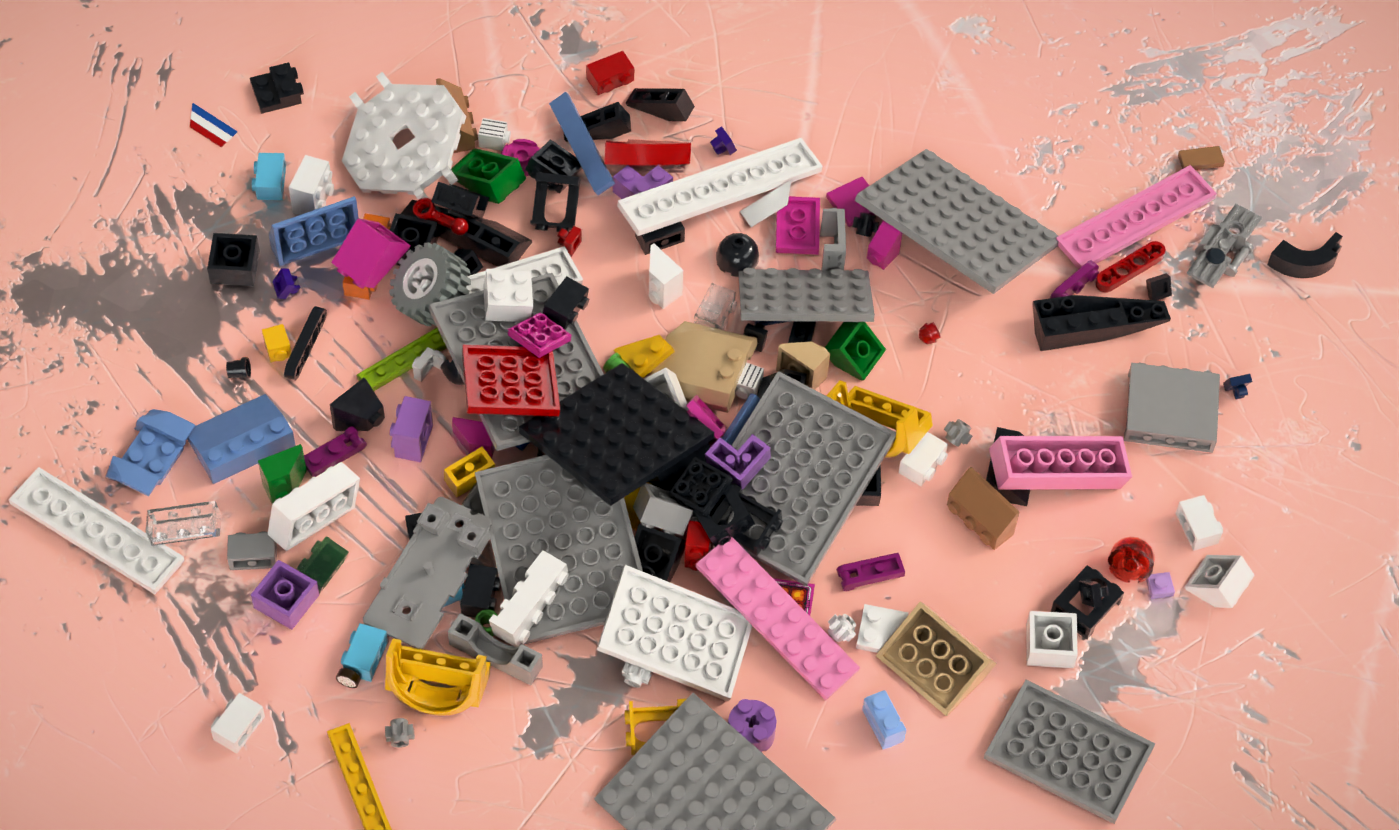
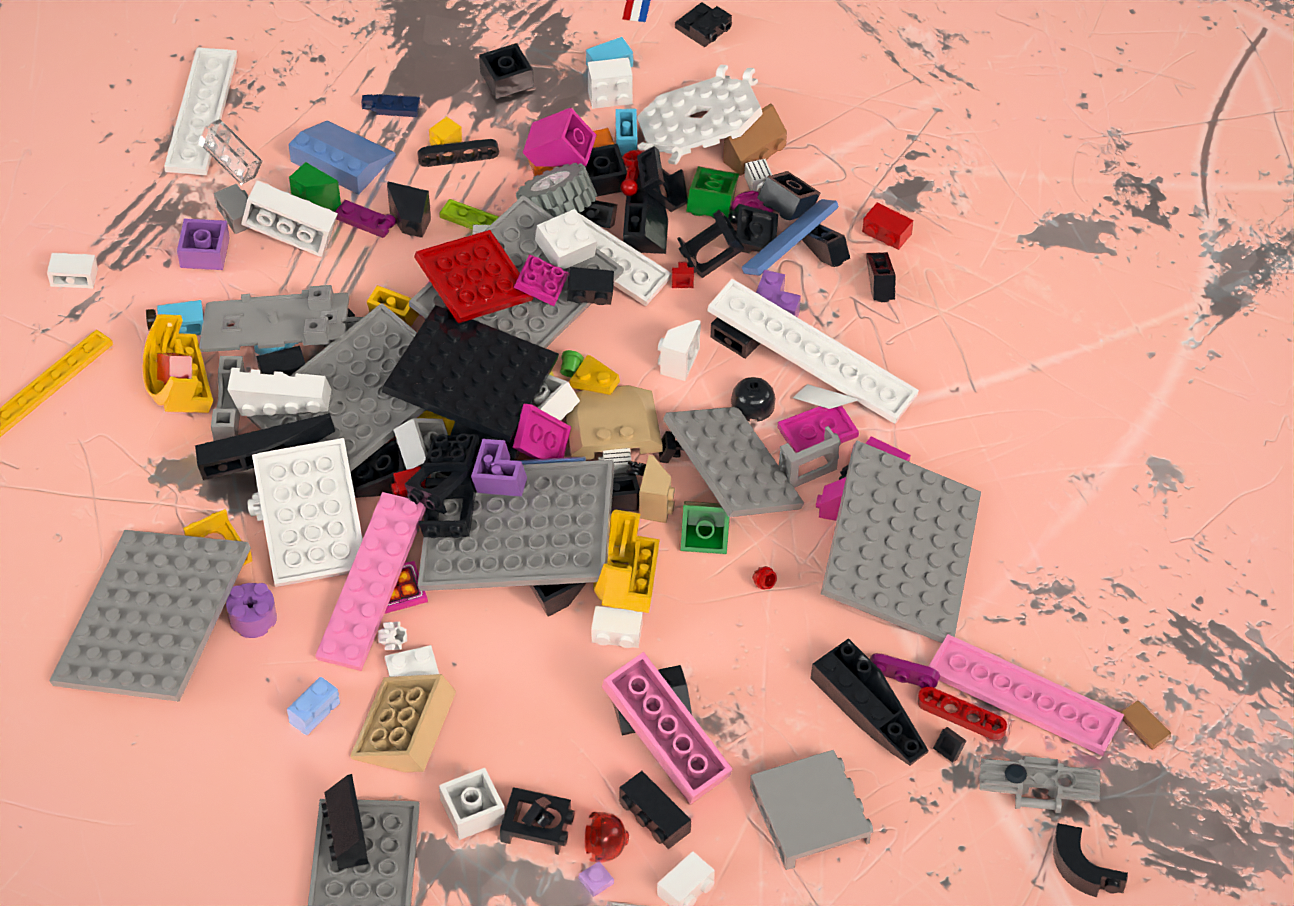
camera: 65 degrees right, 5 degrees down
medium blue piece [105,409,195,497] -> none
black piece [226,357,251,379] -> none
medium blue slope [269,196,359,266] -> none
dark purple tile [272,268,301,299] -> none
clear green brick [297,536,349,594] -> none
light grey gear [385,718,415,748] -> none
medium lavender brick [390,396,433,463] -> none
red slope [604,139,691,165] -> none
clear brick [694,283,738,330] -> none
dark purple tile [710,126,737,155] -> none
black plate [788,321,816,343] -> none
magenta plate [836,552,905,591] -> none
light grey gear [944,419,973,447] -> none
medium nougat slope [947,467,1020,550] -> none
dark blue tile [1223,374,1253,399] -> none
none -> brick [157,353,192,385]
none -> black wedge [195,413,336,481]
none -> black slope [321,774,368,870]
none -> dark blue hinge [361,94,420,117]
none -> medium azure brick [615,109,637,157]
none -> black brick [619,771,691,849]
none -> black bush [626,461,646,476]
none -> black brick [757,171,821,221]

